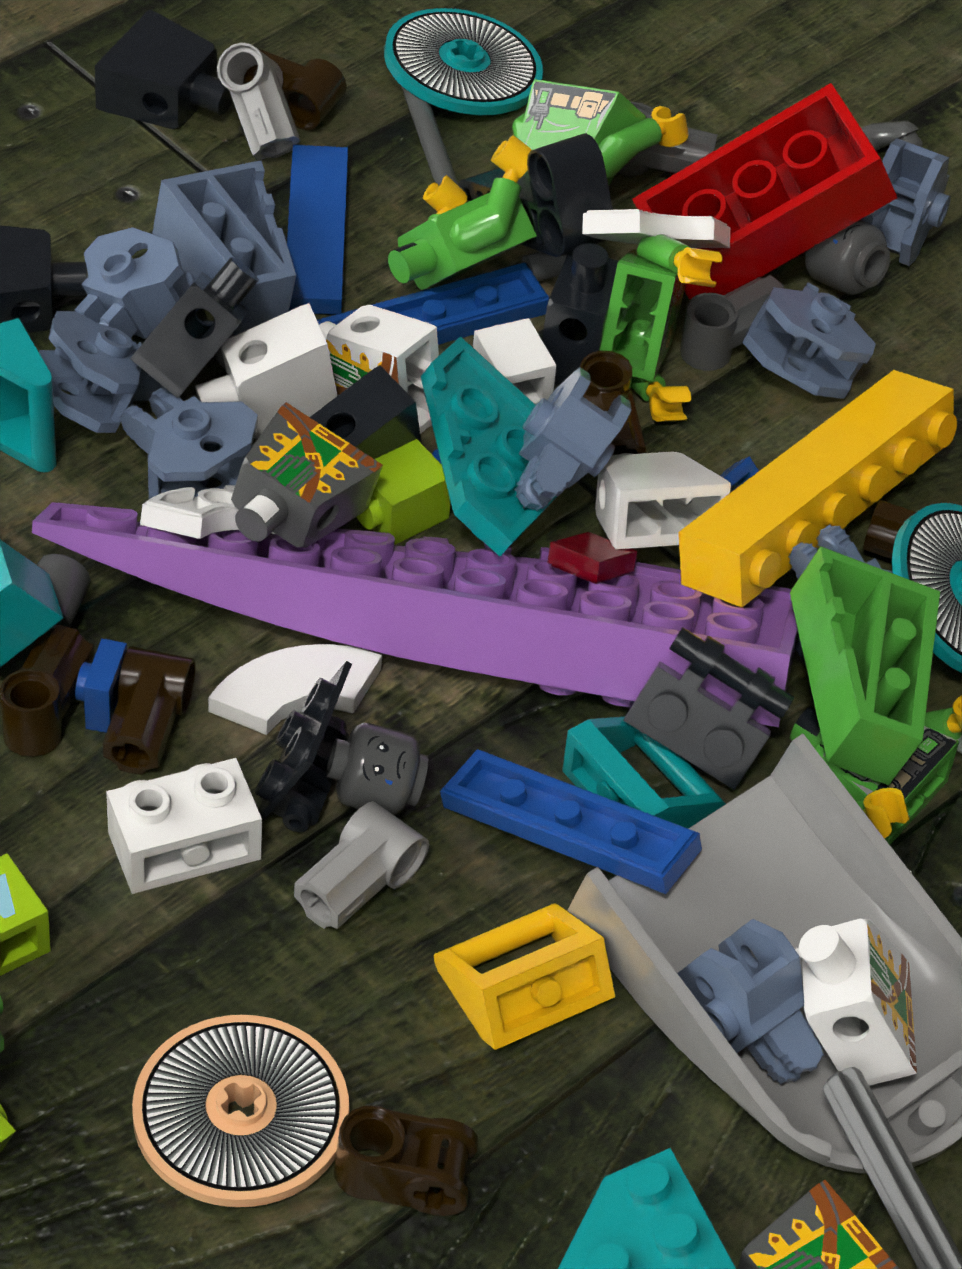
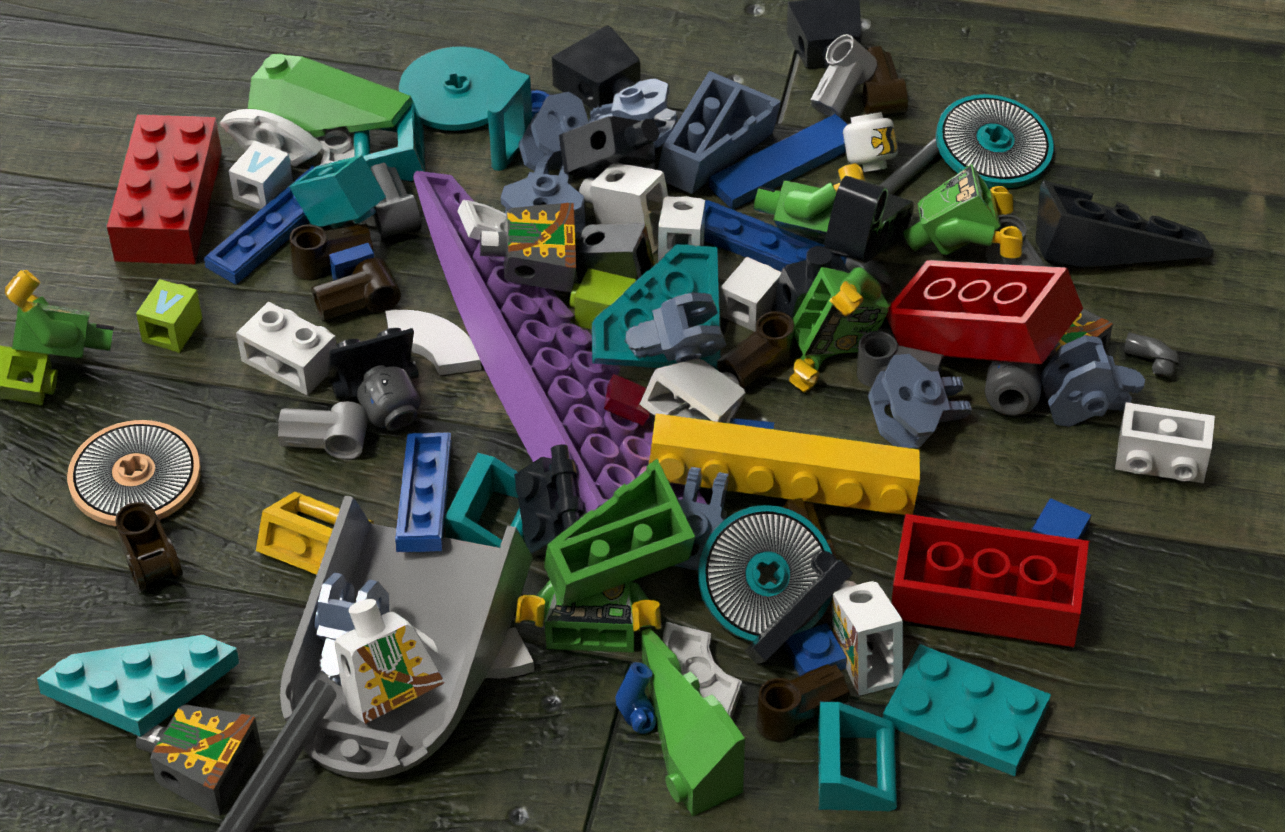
camera: 60 degrees right, 0 degrees up
white tile [582,209,731,248] -> none
none -> white head [843,112,898,172]
none -> black wedge [1035,180,1213,268]

